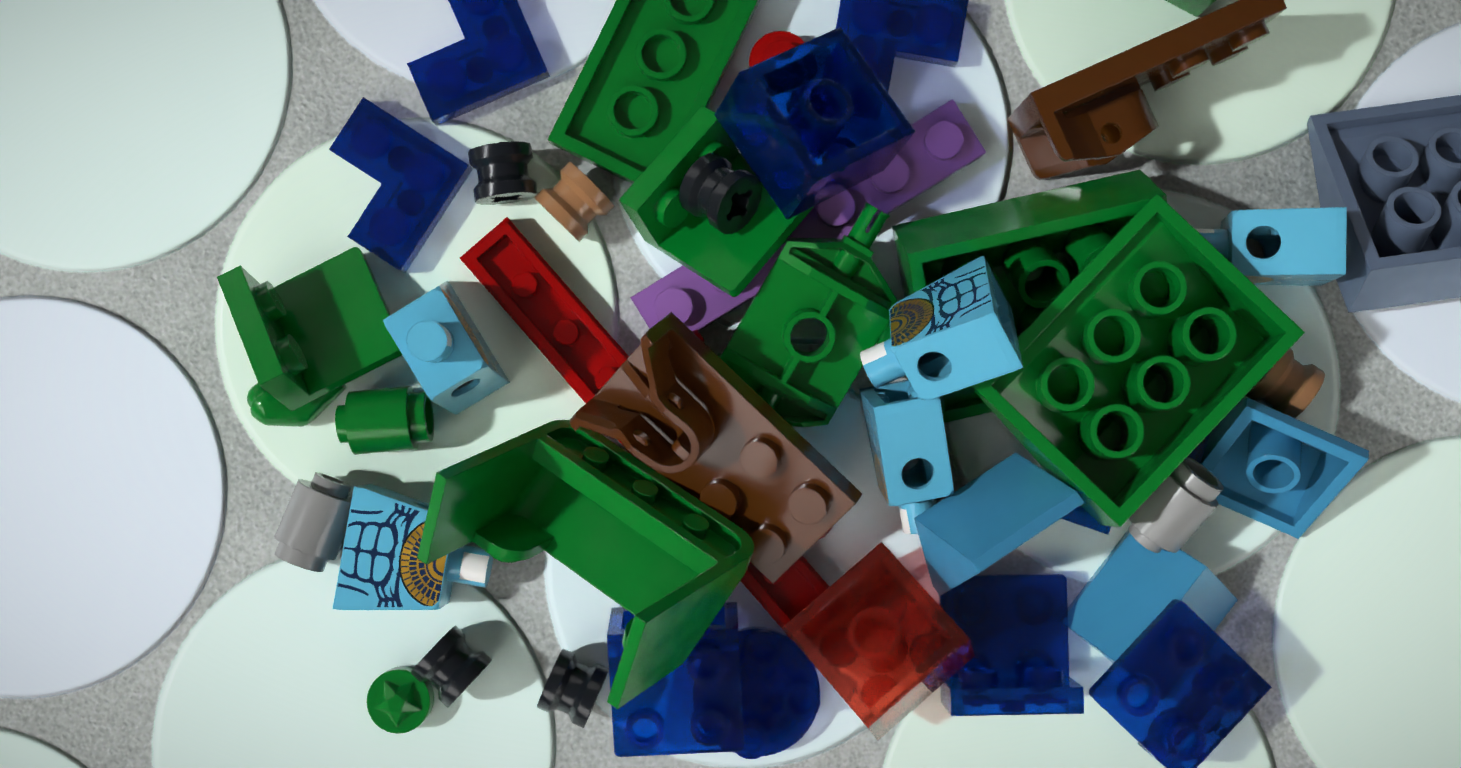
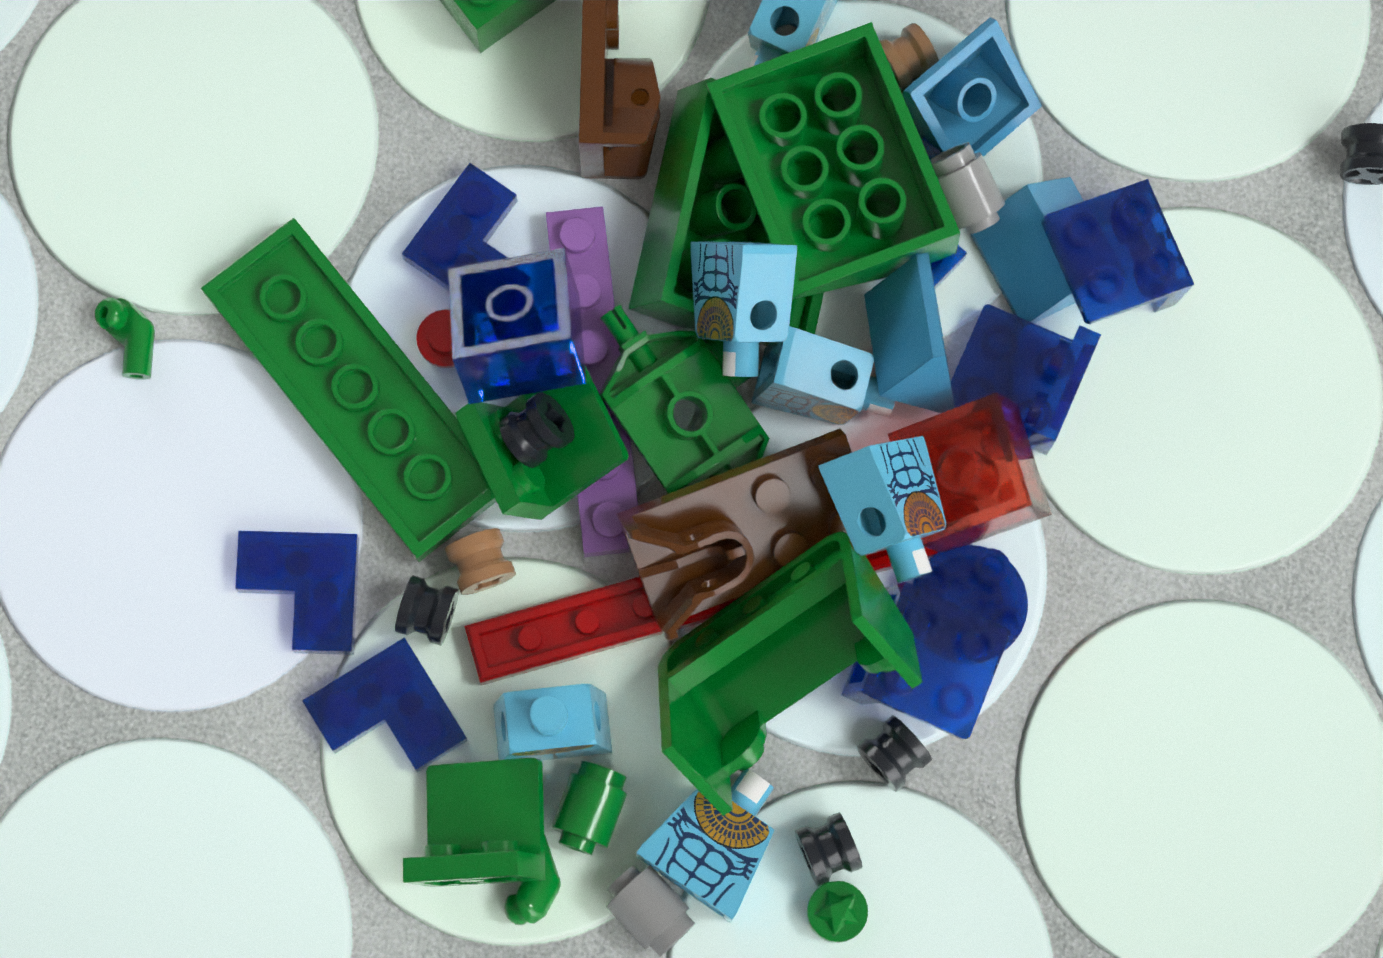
camera: 70 degrees left, 10 degrees down
none -> medium azure torso [819,436,946,583]

